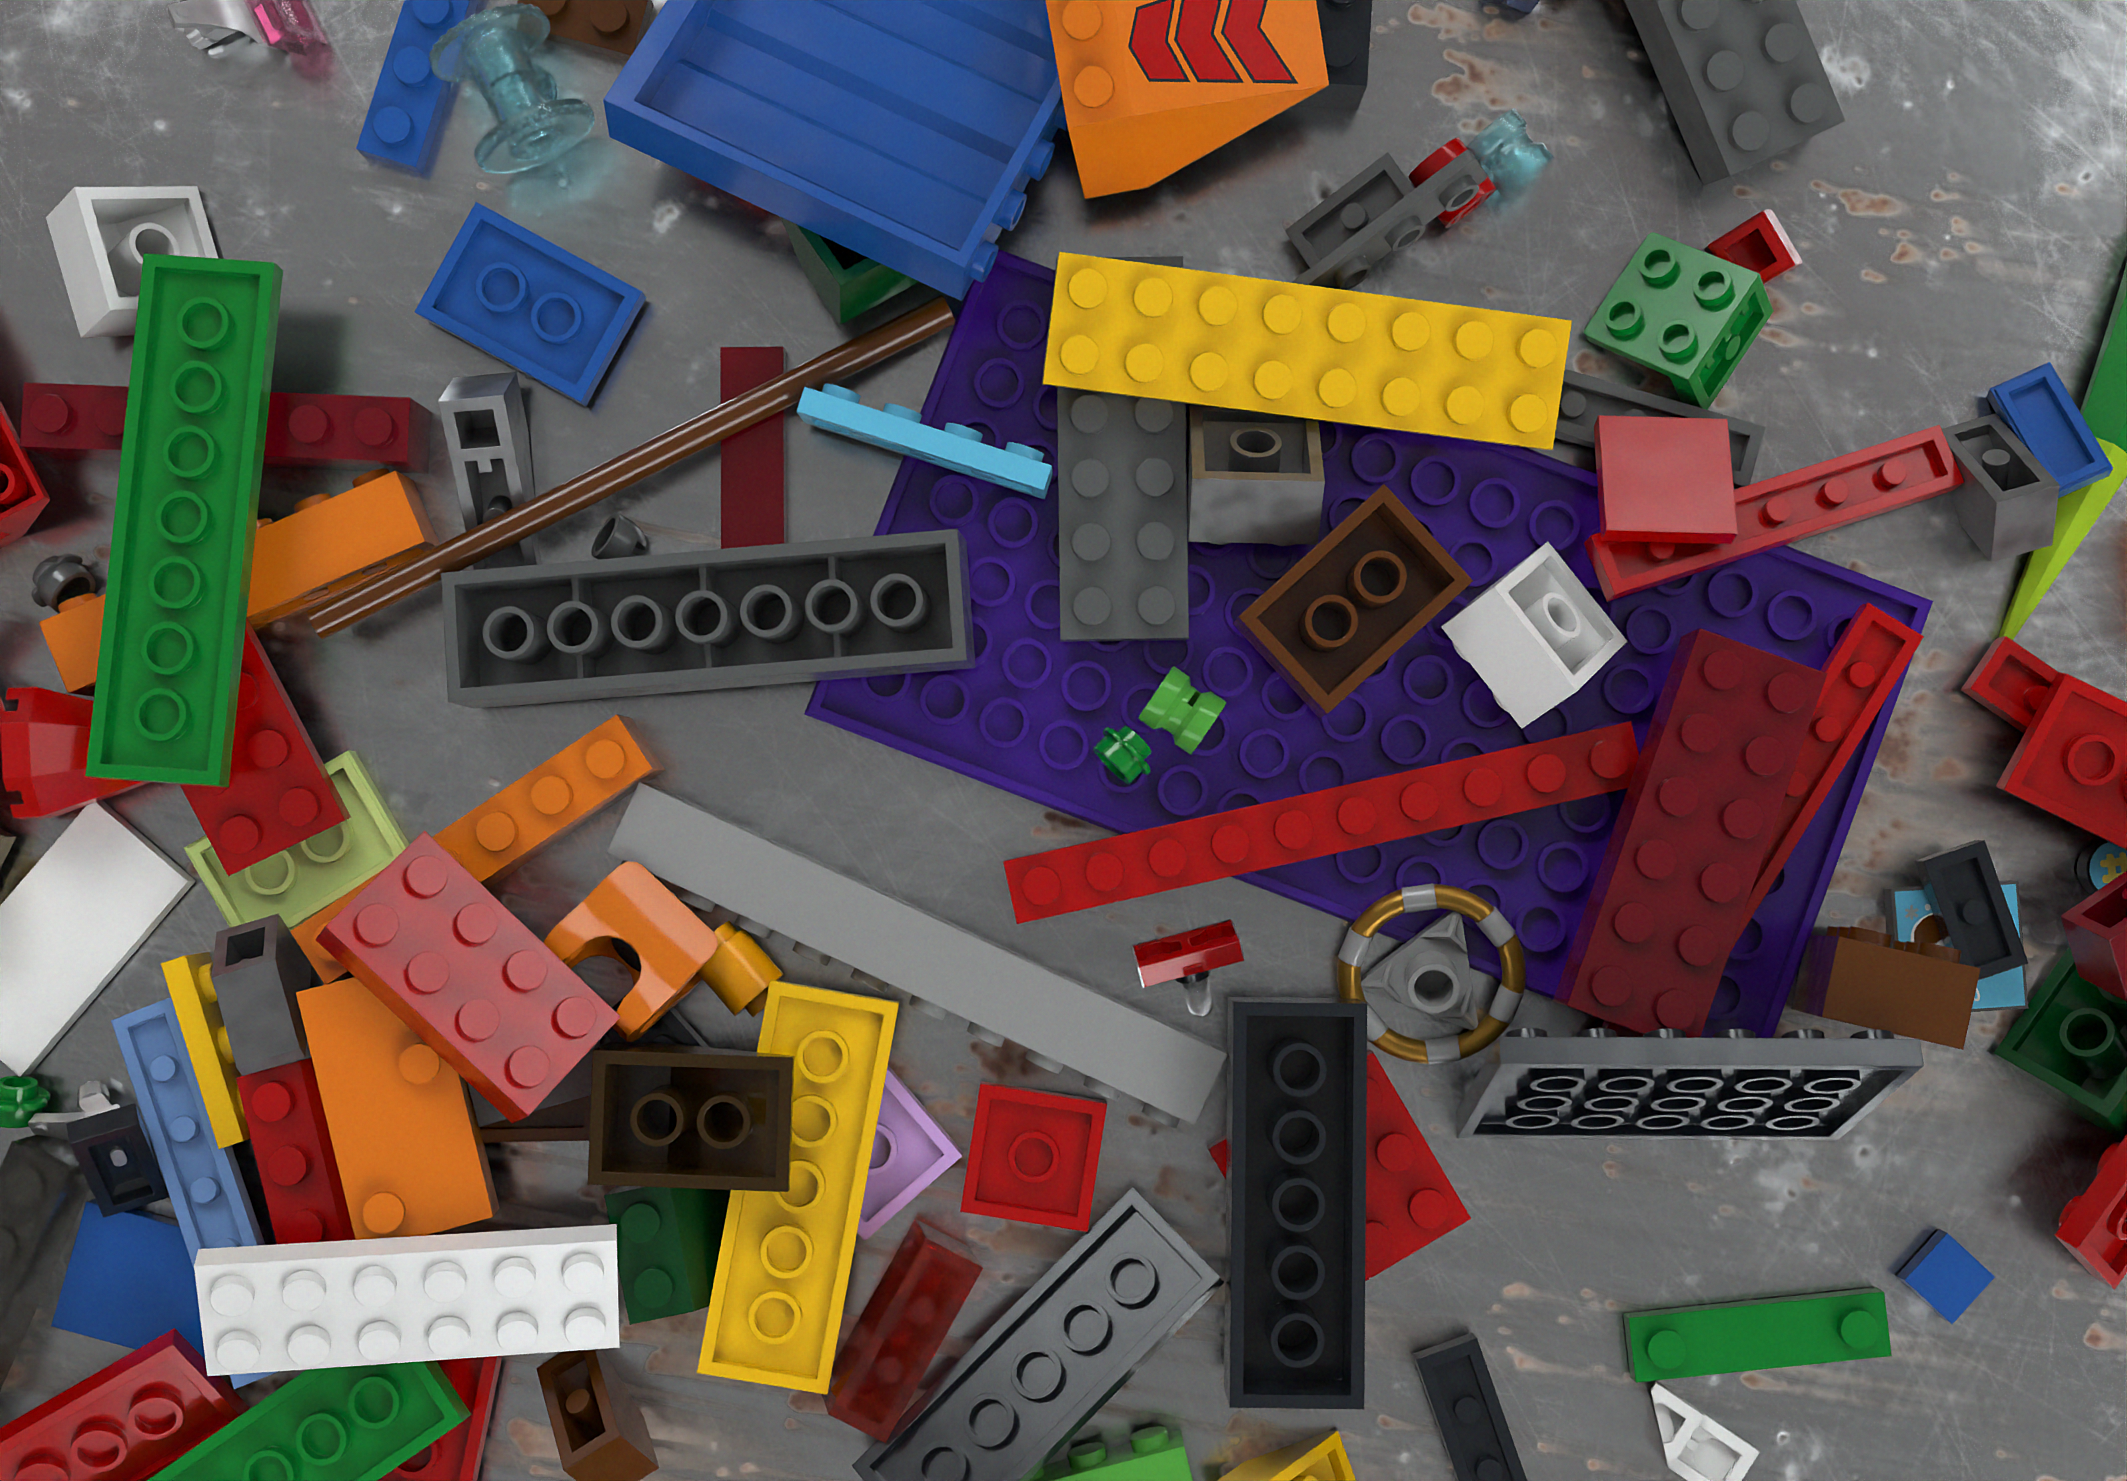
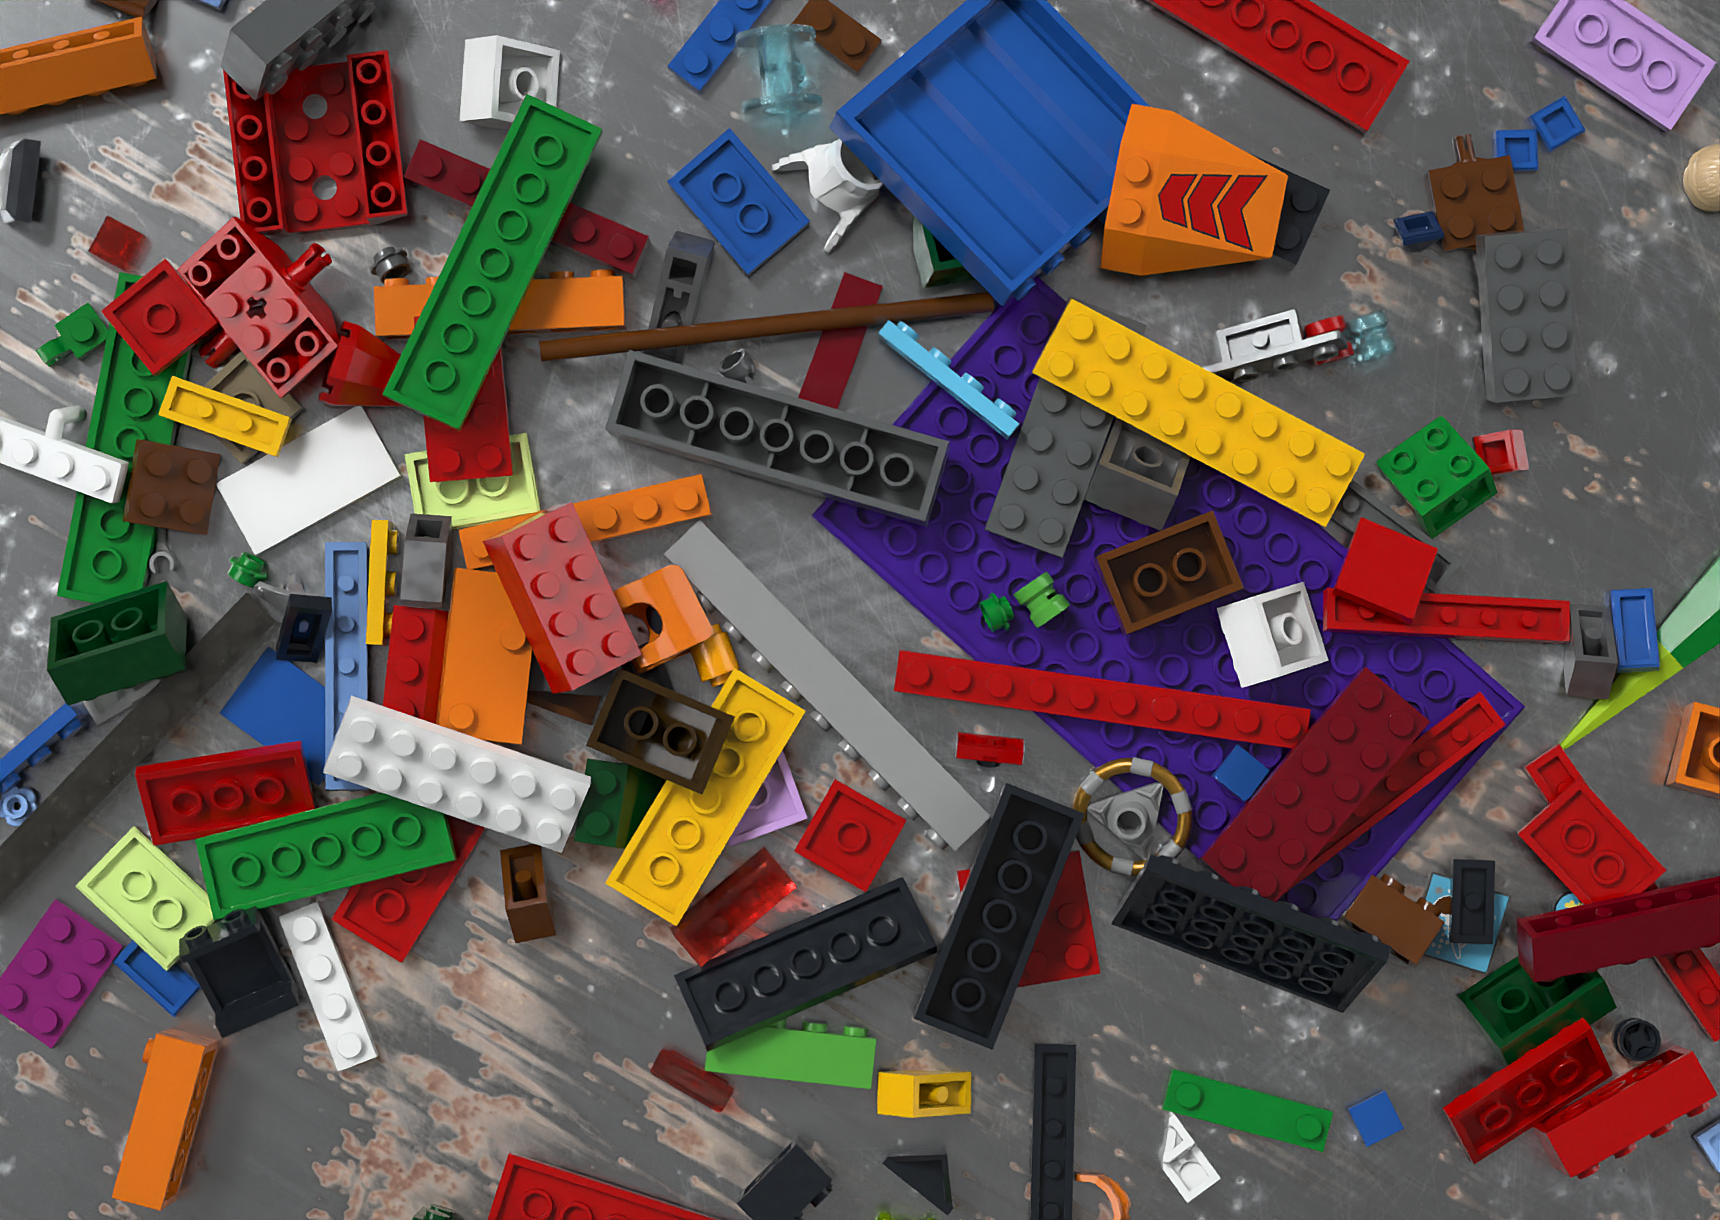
camera: 15 degrees right, 0 degrees up
none -> white helmet [772,138,883,254]
none -> blue slope [1211,744,1270,803]

